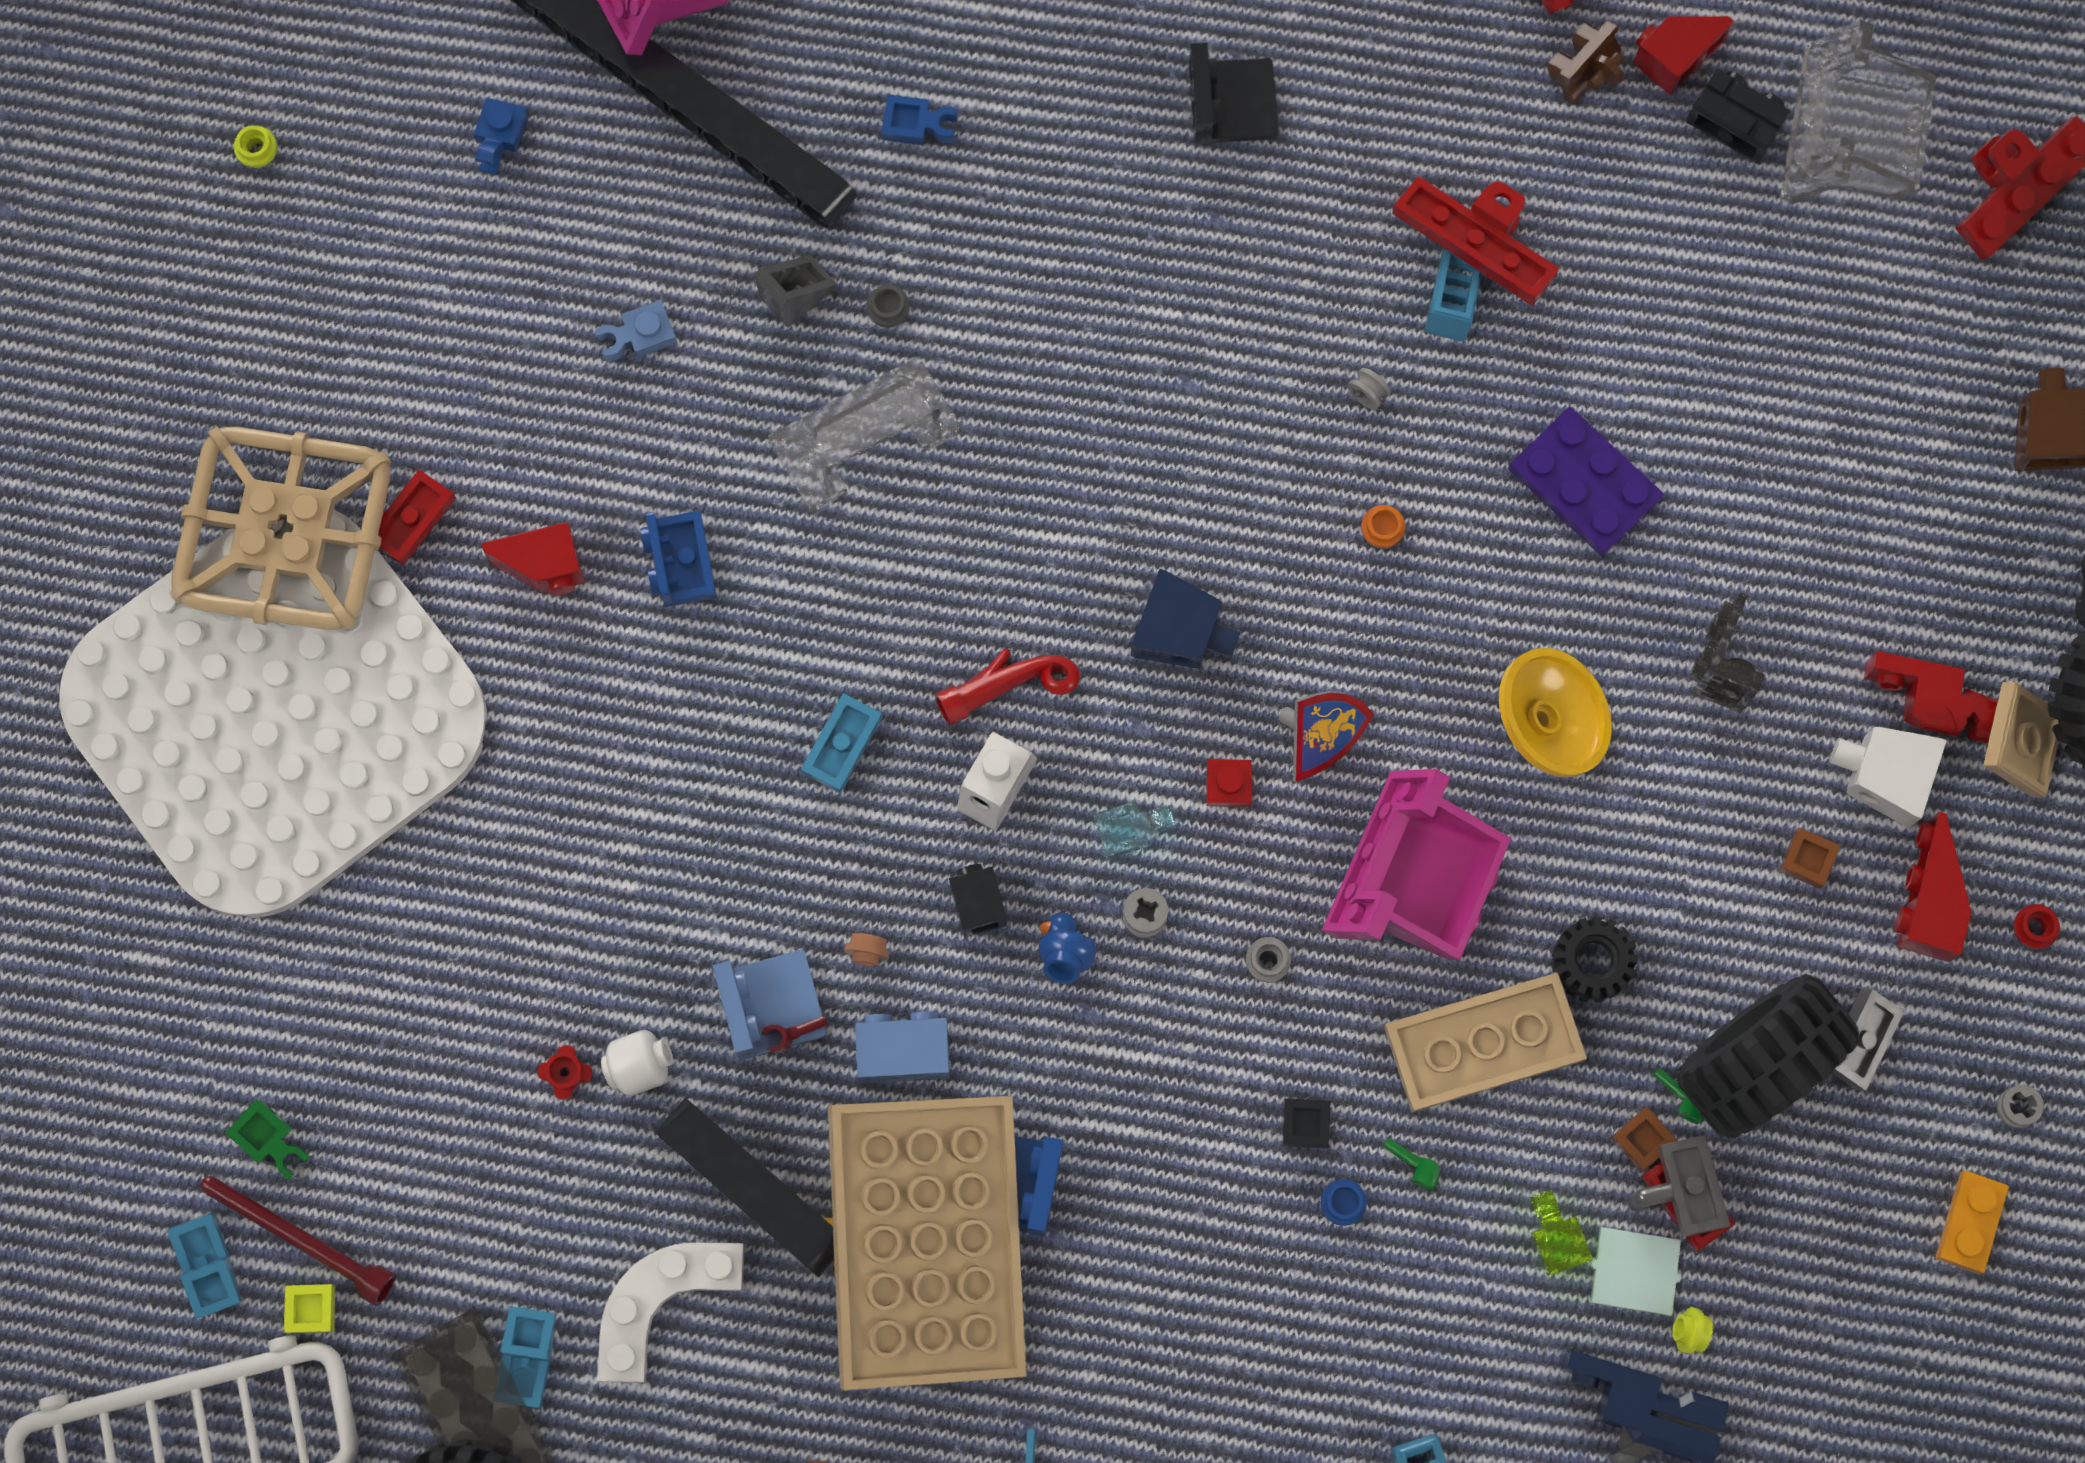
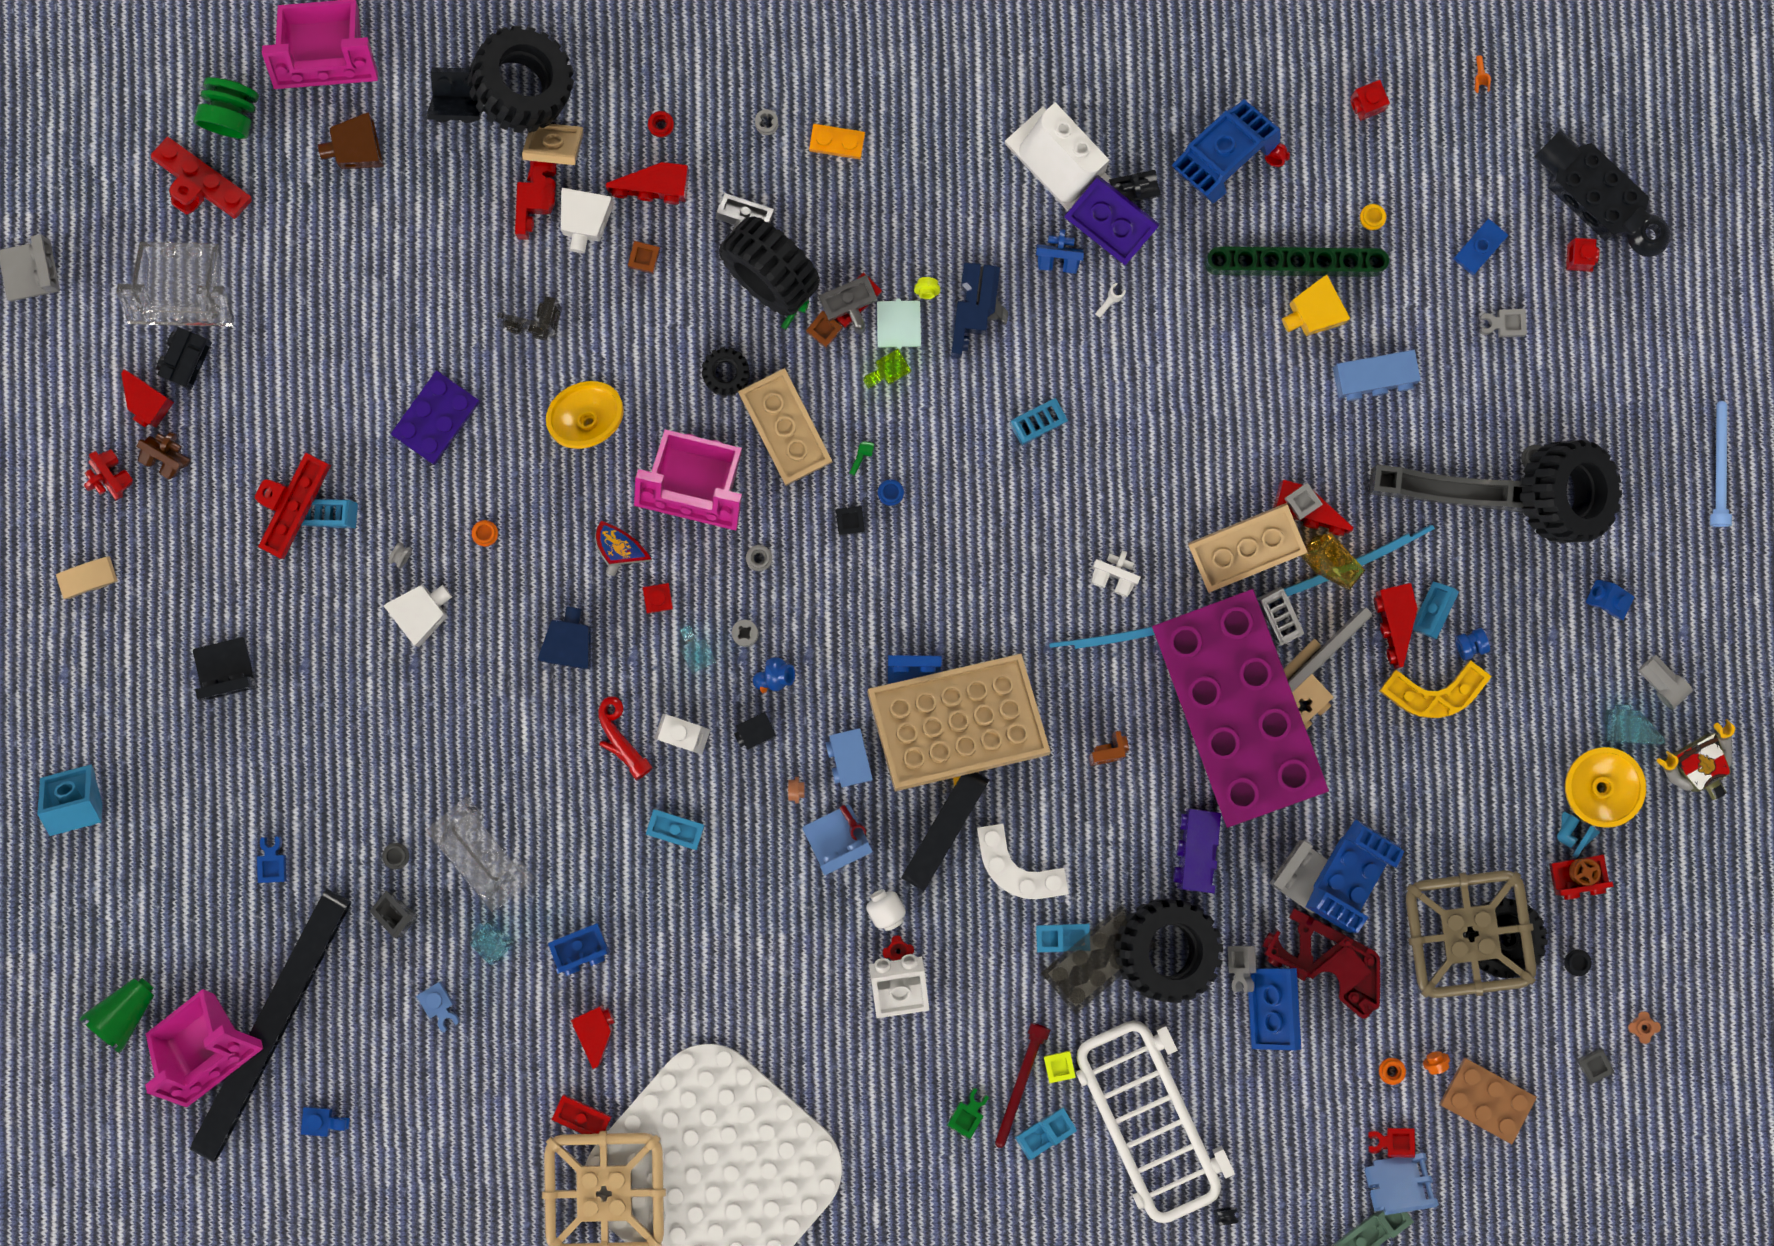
camera: 100 degrees left, 10 degrees up
none -> white torso [384,585,452,647]
none -> clear light blue slope [470,922,515,965]
none -> white plate [869,954,929,1018]

